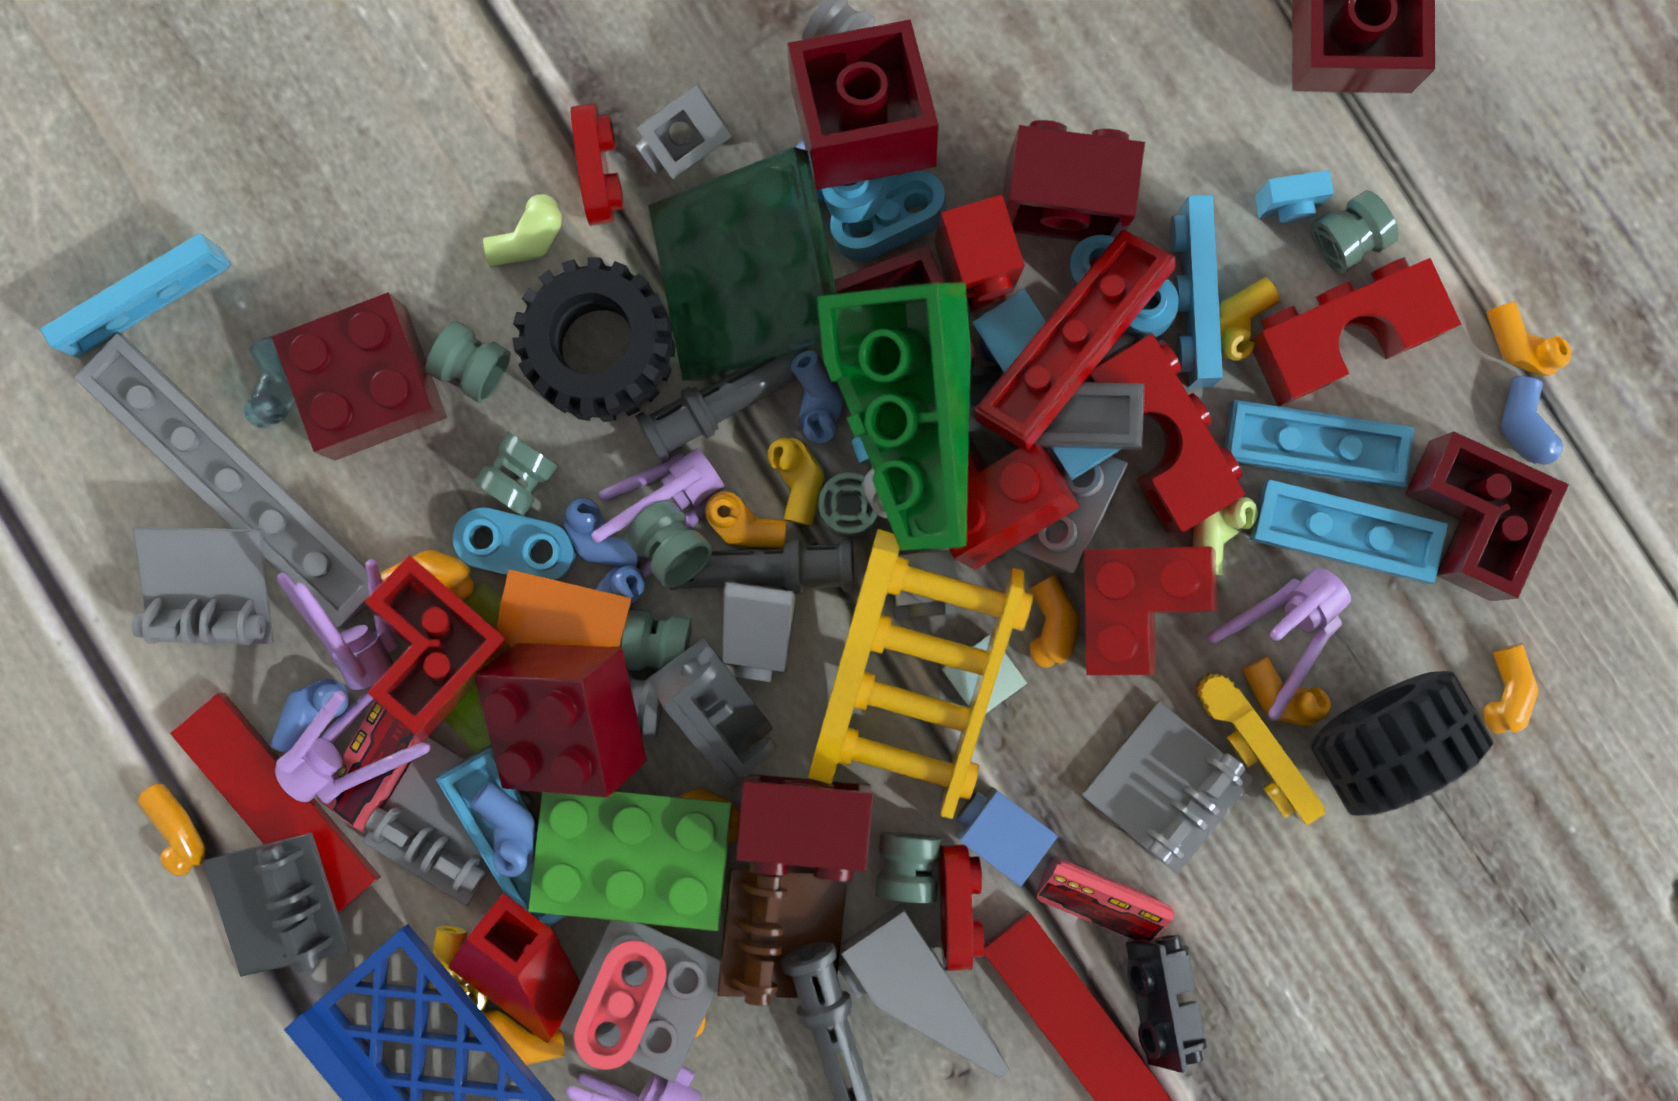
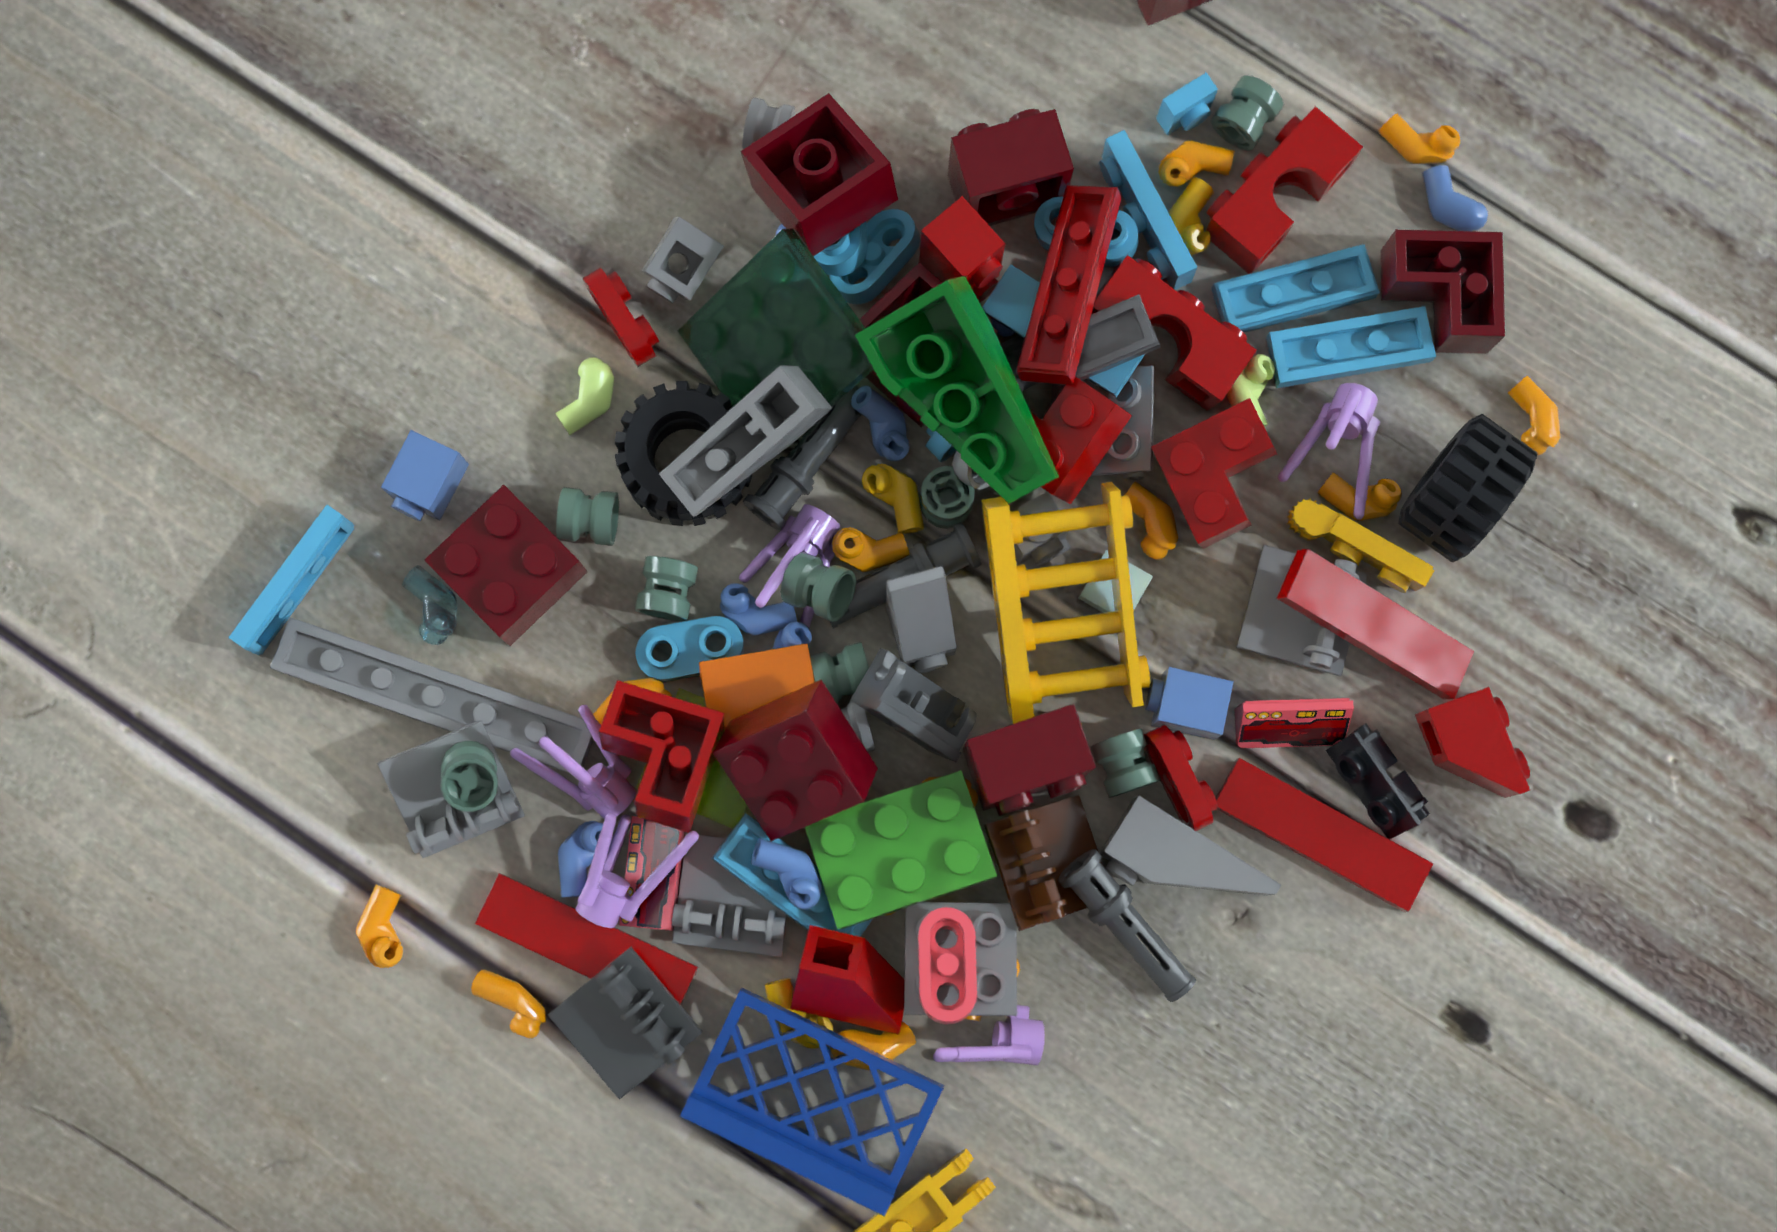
camera: 25 degrees left, 5 degrees down
none -> light orange arm [356,884,403,968]
none -> medium blue brick [381,430,469,521]
none -> sand green wheel [441,741,498,812]
none -> light grey slope [659,366,832,517]
none -> light orange arm [1158,141,1234,187]
none -> tile [1276,549,1474,699]
none -> red slope [1415,687,1530,798]

